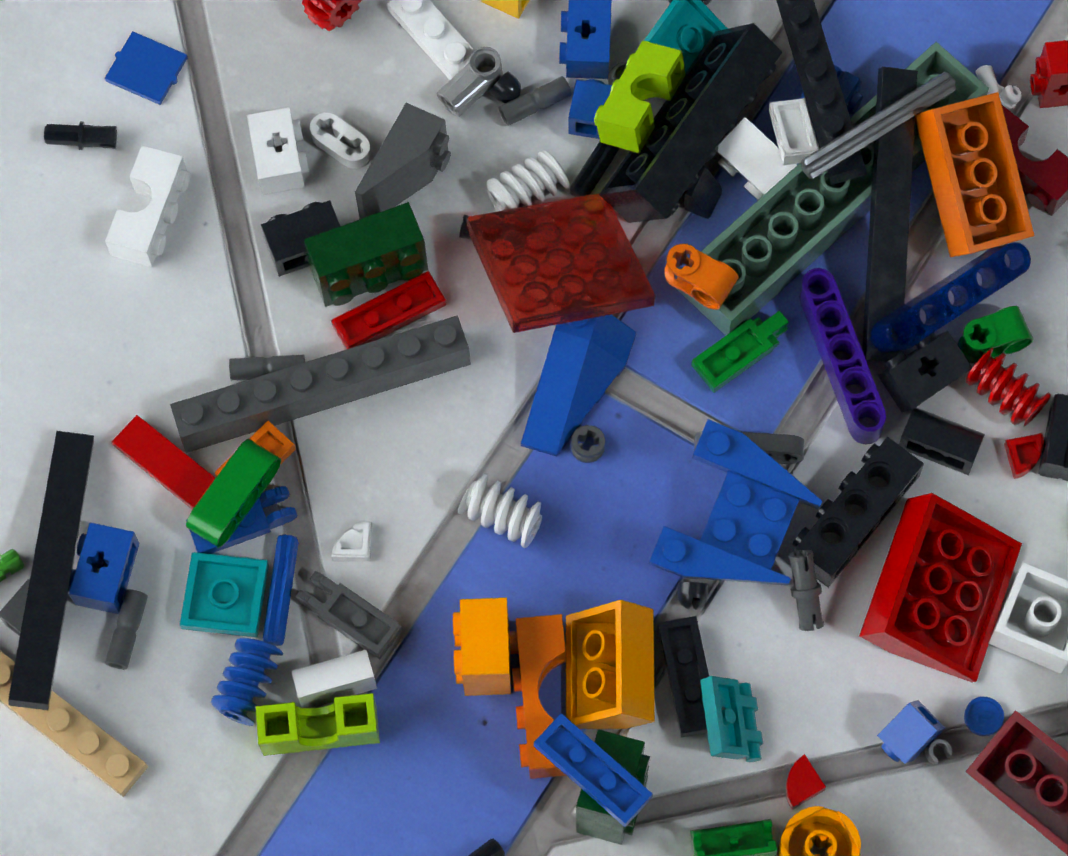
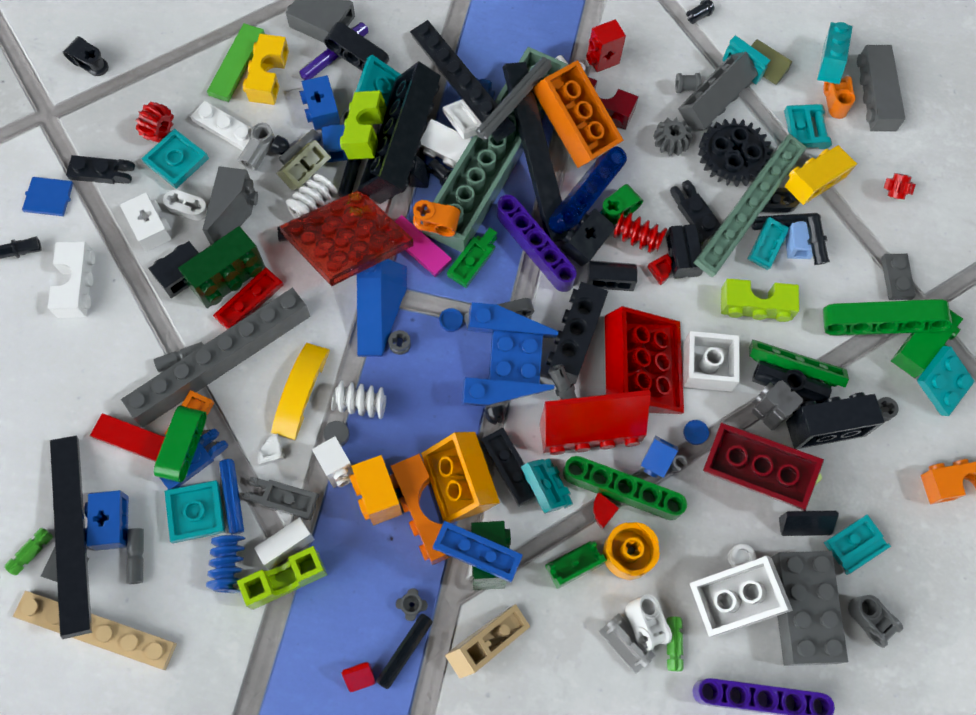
camera: 25 degrees left, 0 degrees up
none -> black hinge [66,155,135,184]
none -> teal plate [141,129,209,189]
none -> yellow slope [271,343,330,440]
none -> olive brick [276,140,331,190]
none -> white brick [312,437,354,488]
none -> dark grey tile [323,421,350,446]
none -> dark pink tile [385,215,452,277]
none -> dark grey plate [396,588,428,621]
none -> black pin [427,159,452,186]
none -> blue piece [439,308,463,332]
none -> red slope [539,390,651,455]
none -> green beam [563,456,687,520]

